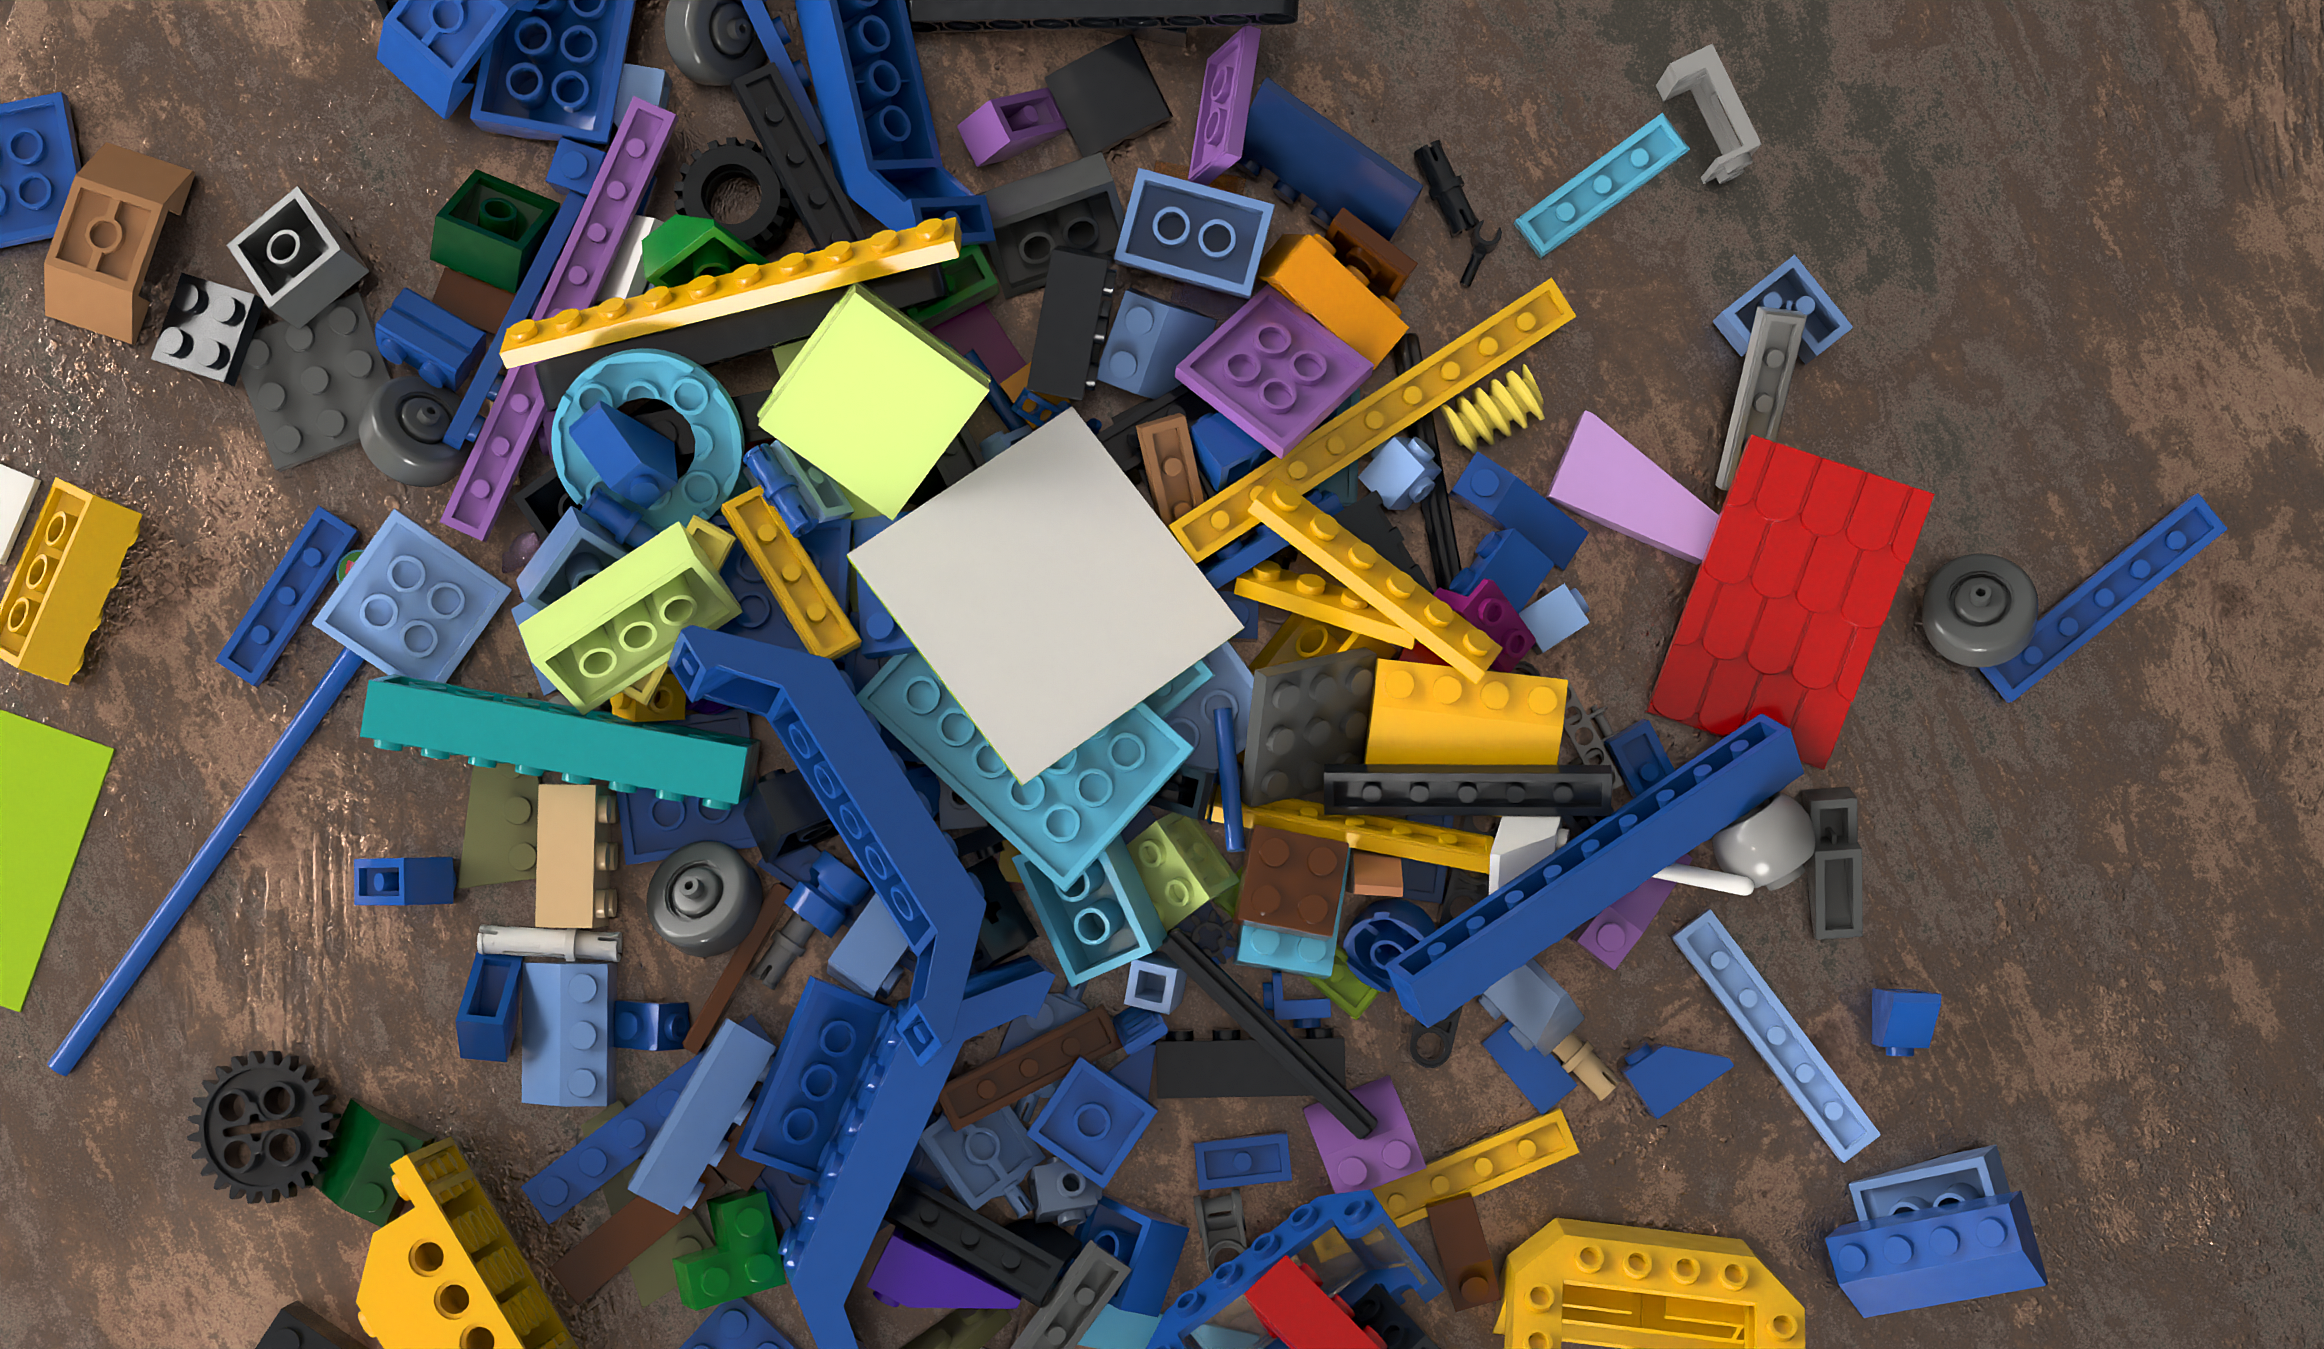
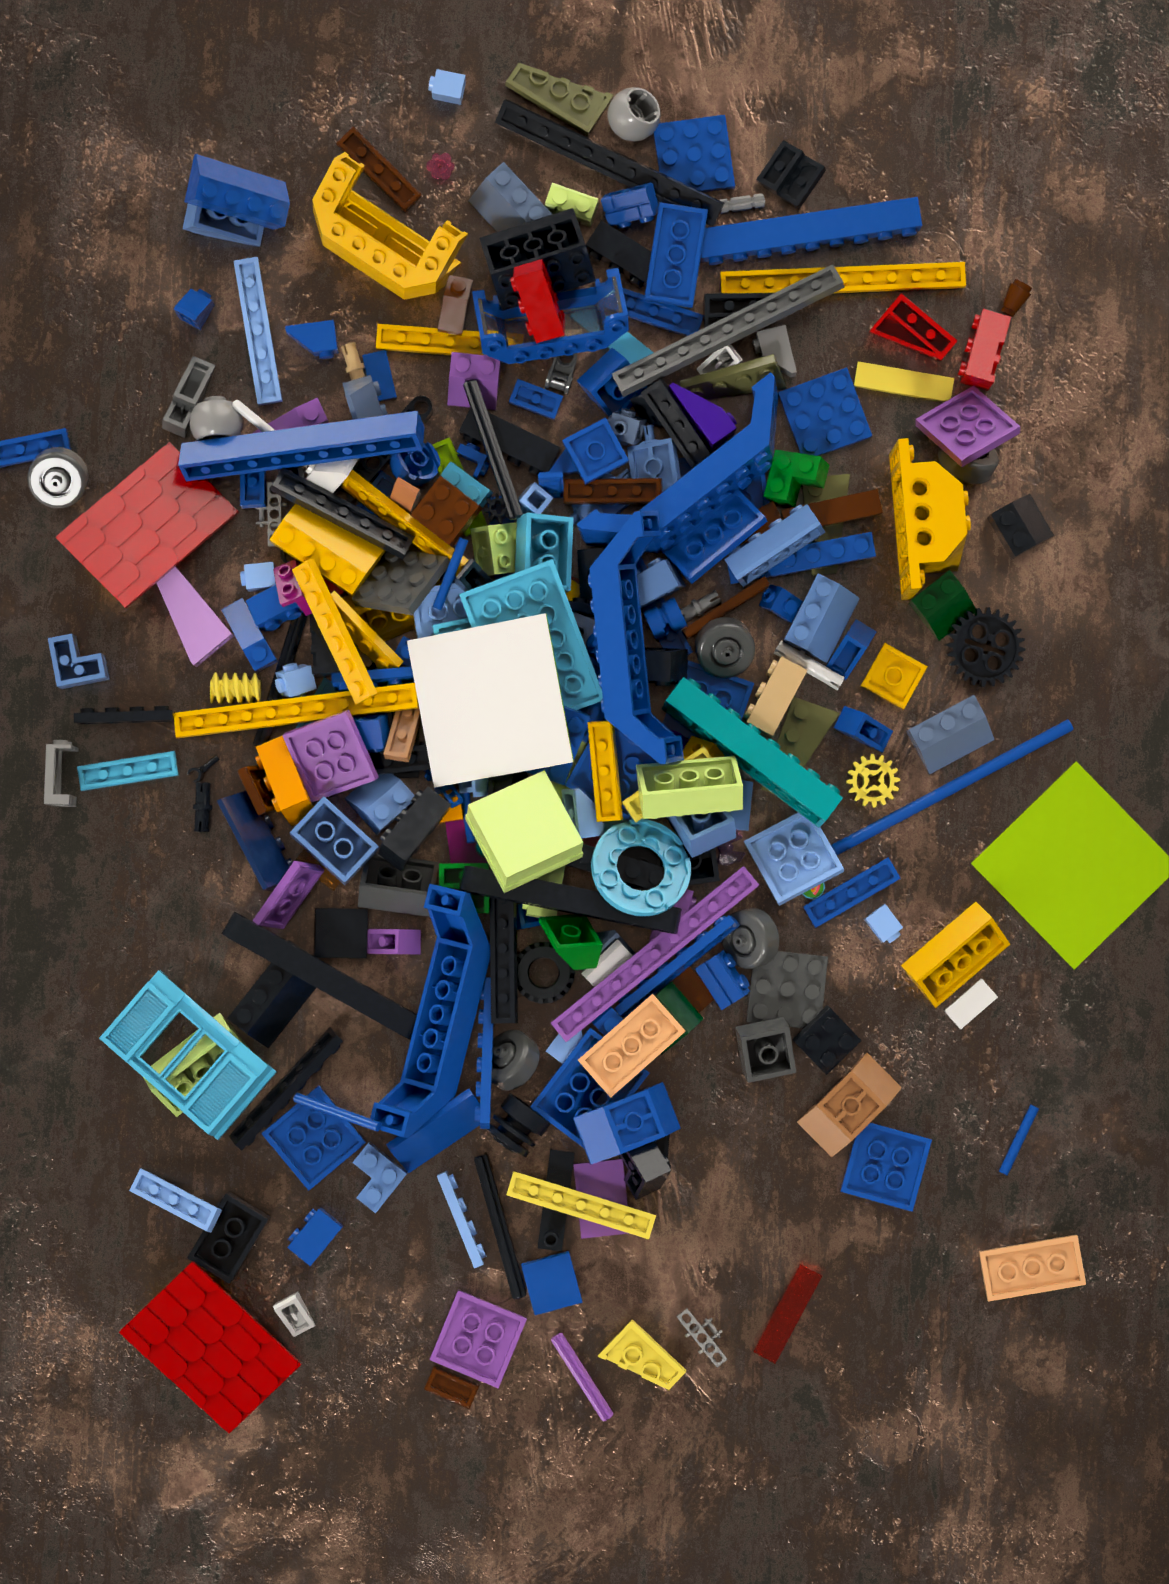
camera: 155 degrees left, 0 degrees up
yellow plate [499,217,962,369] -> none
blue slope [569,400,678,509] -> none
blue pin [581,487,660,549] -> none
blue pin [743,443,819,538] -> none
light grey tile [1715,306,1807,491] -> none
none -> black plate [74,706,175,725]
none -> light nougat plate [578,994,685,1098]
none -> light yellow gear [846,754,900,808]
none -> yellow tile [861,643,928,710]
none -> light blue brick [864,904,903,944]
none -> sand blue slope [906,695,995,775]

